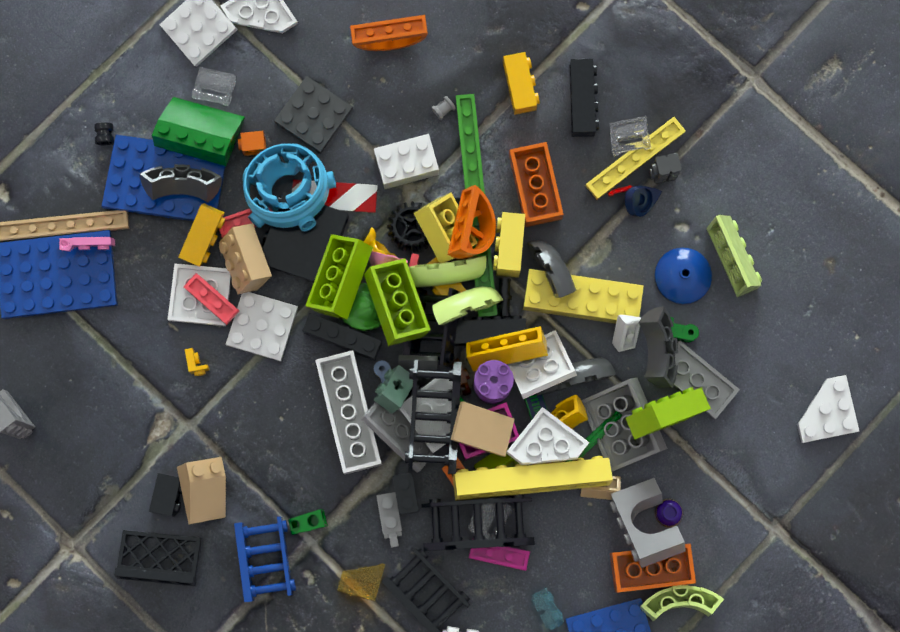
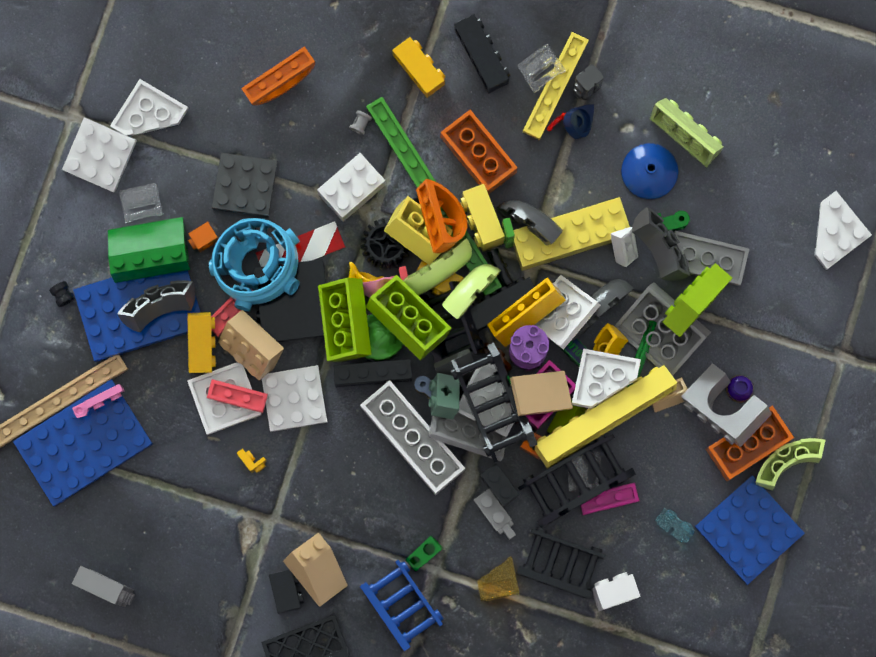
camera: 25 degrees left, 0 degrees up
none -> bright green tile [502,218,515,249]

